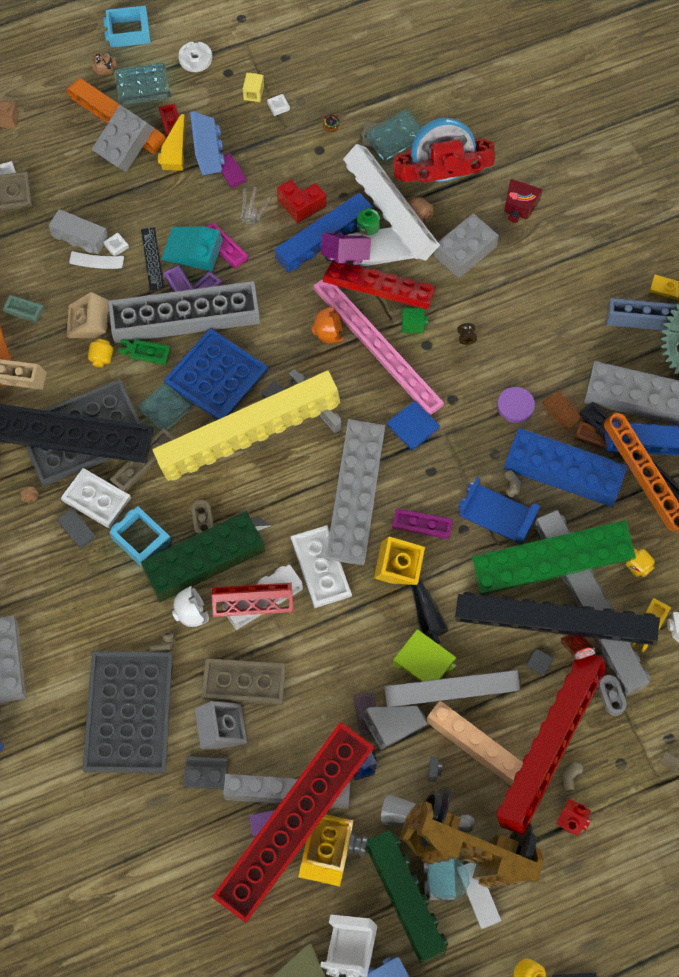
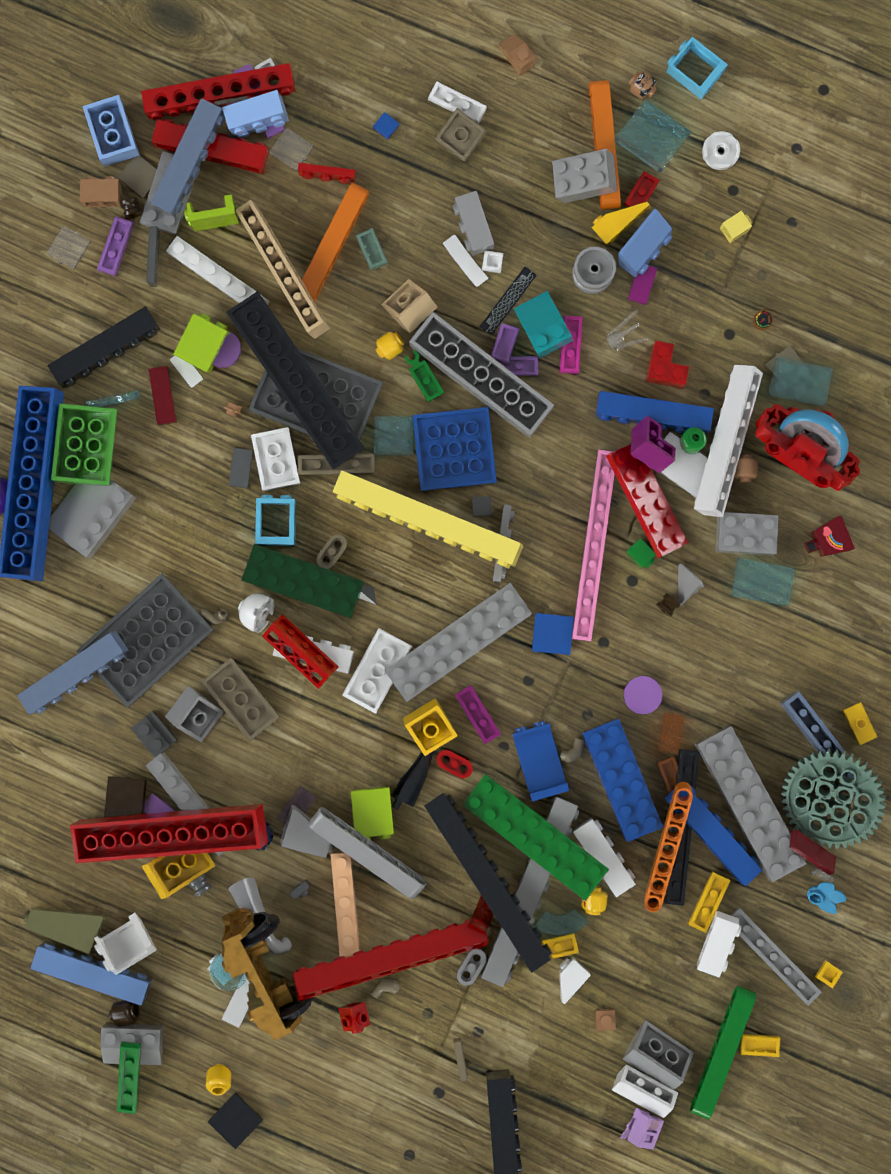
camera: 45 degrees right, 20 degrees up
white tile [267,94,290,116] -> none
orange cylinder [311,306,343,344] -> none
dark green brick [366,829,448,966] -> none
dark grey tile [526,648,554,677] -> none
none -> sand blue brick [17,631,129,715]
none -> dark brown tile [104,776,147,818]
none -> red plate [437,750,473,779]
none -> clear light blue tile [534,908,589,935]
none -> light grey wheel [572,247,616,294]
none -> white brick [572,818,636,897]
none -> light grey piece [678,563,704,606]
none -> clear light blue tile [731,558,795,606]

